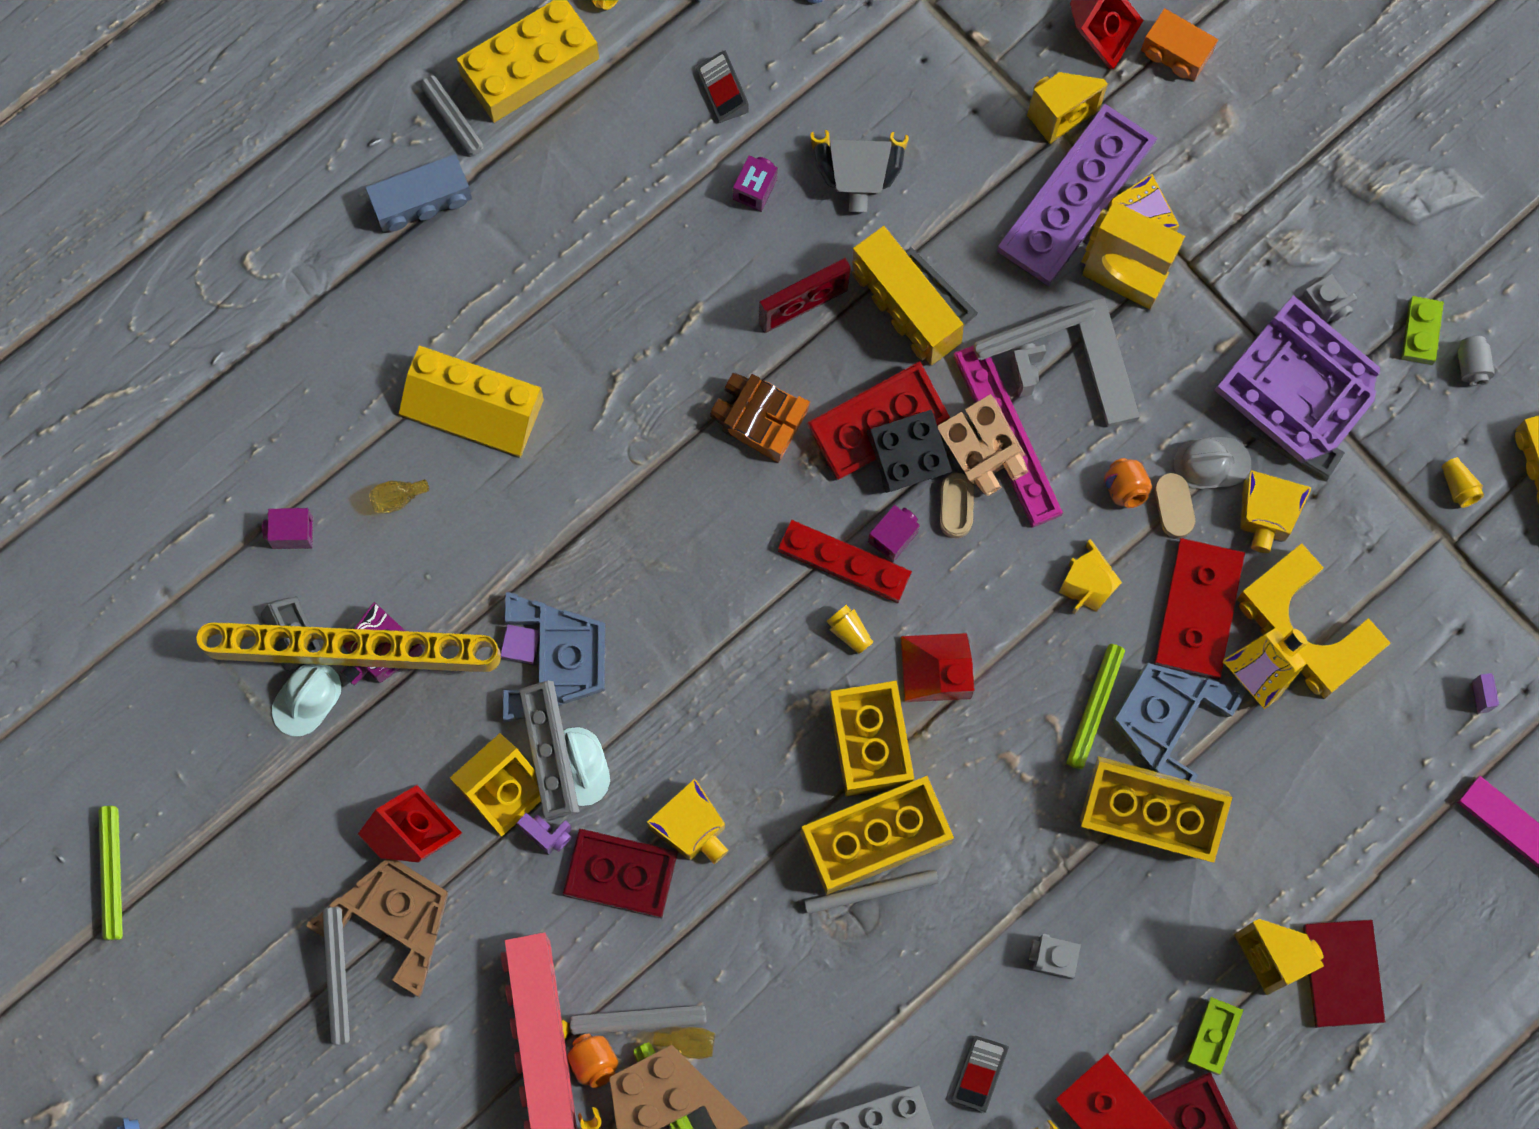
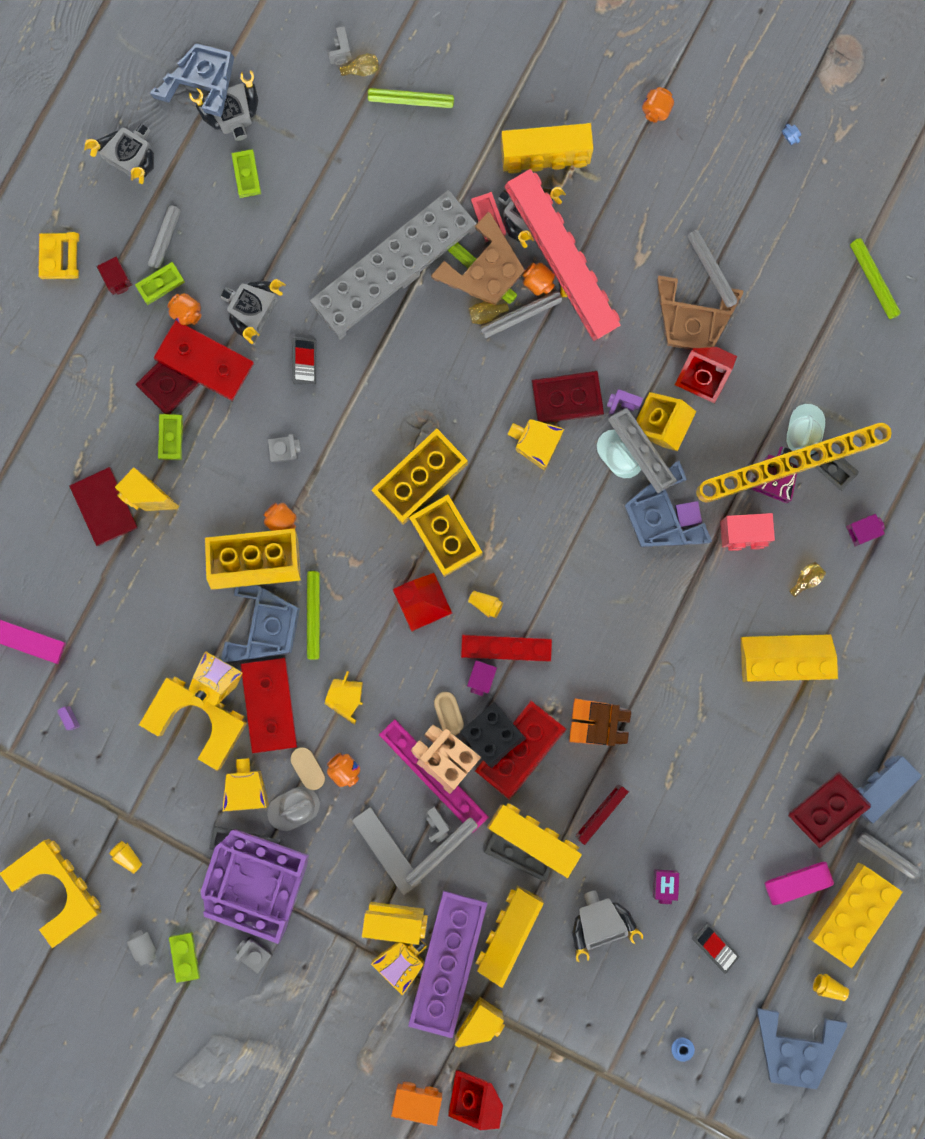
camera: 165 degrees right, 10 degrees up
light grey bar [804,870,939,914] -> none
none -> orange head [263,503,297,531]
none -> yellow slope [475,885,544,988]
none -> coral brick [720,513,775,551]
none -> dark pink beam [764,862,834,905]
none -> dark red tile [788,772,871,849]

